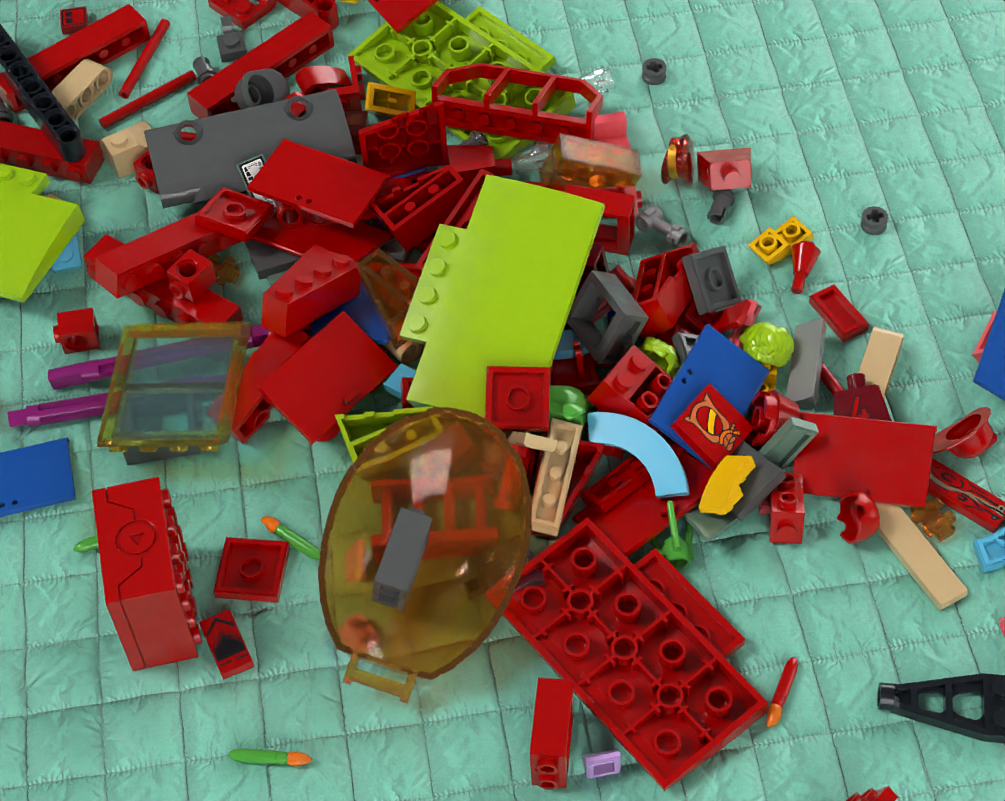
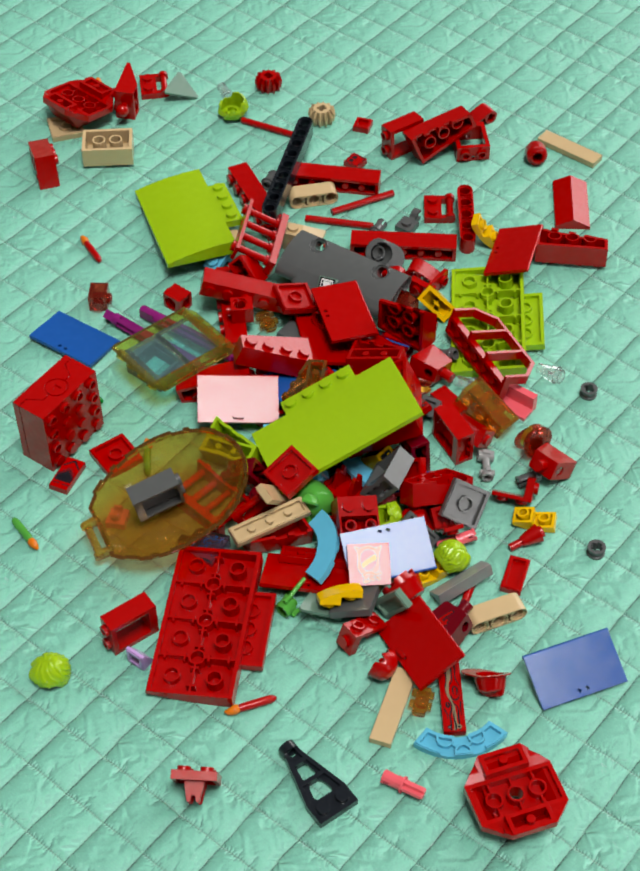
camera: 45 degrees right, 5 degrees down
none -> red torso [227,254,268,281]
none -> red fence [230,198,289,275]
none -> red bracket [492,476,540,505]

